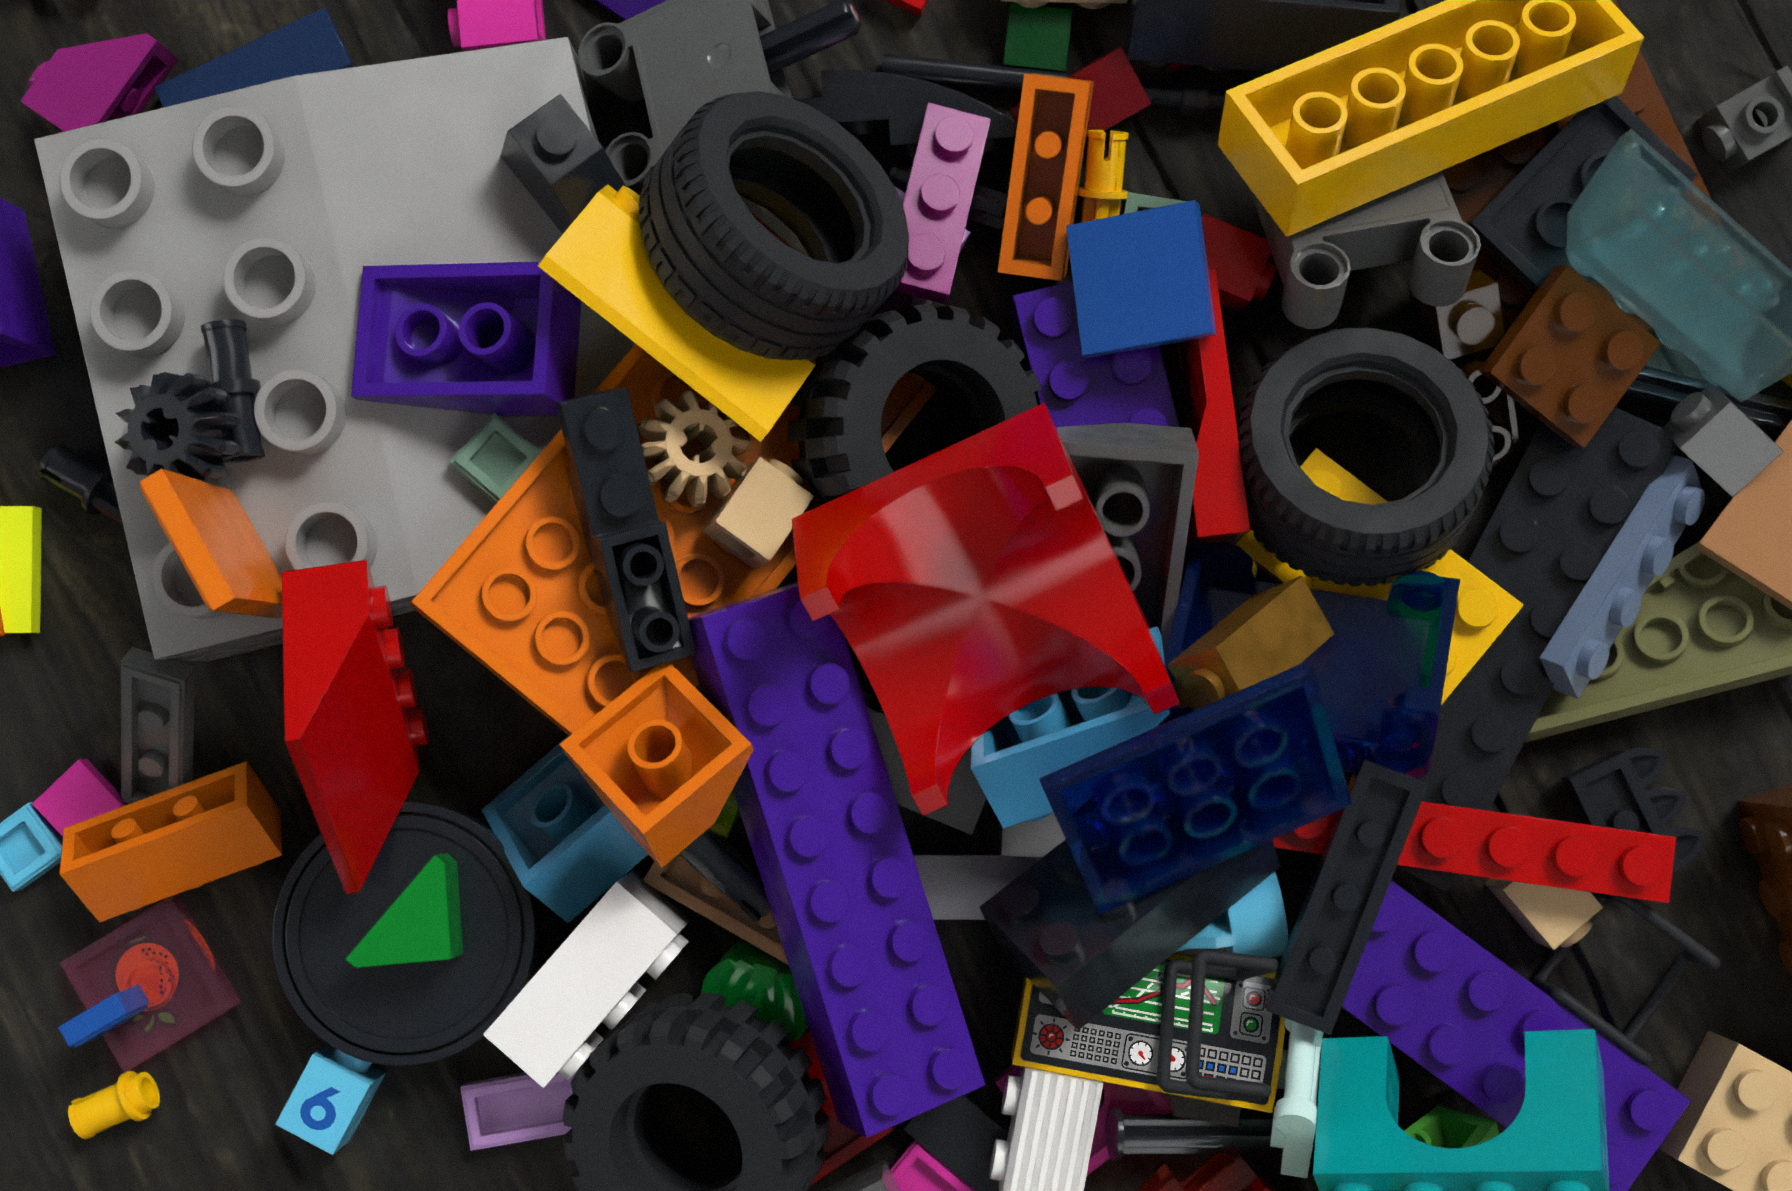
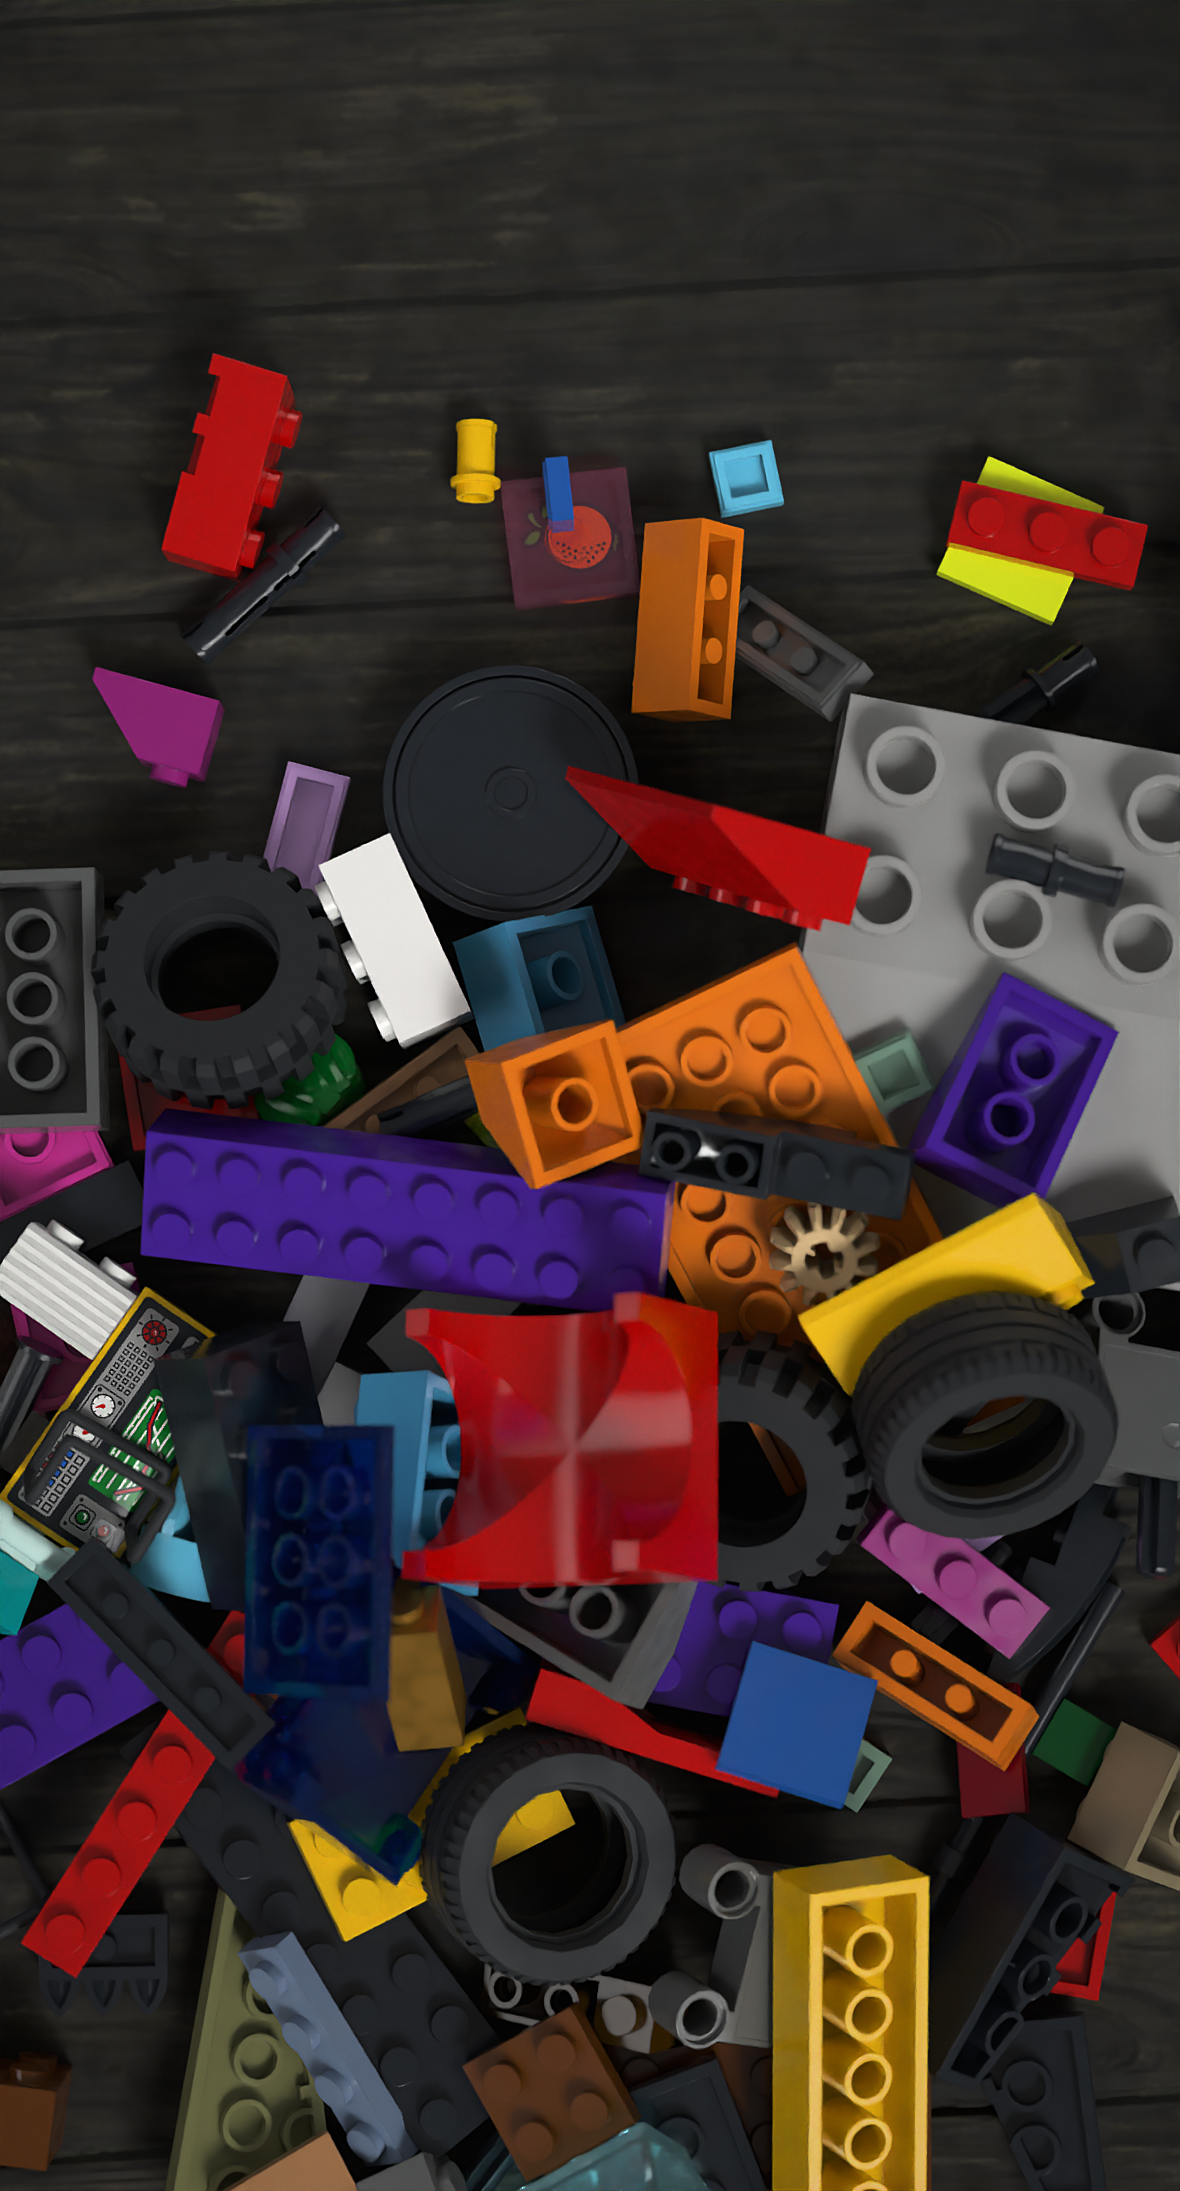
camera: 110 degrees right, 0 degrees up
dark pink tile [32,759,129,836] -> none
black gear [114,372,244,482] -> none
orange tile [139,469,283,619] -> none
medium azure brick [275,1044,386,1155] -> none
green slope [346,853,463,968] -> none
tan brick [702,457,814,569] -> none
yellow axle [1078,130,1129,223] -> none
red brick [1201,213,1277,313] -> none
tan brick [1485,878,1603,950] -> none

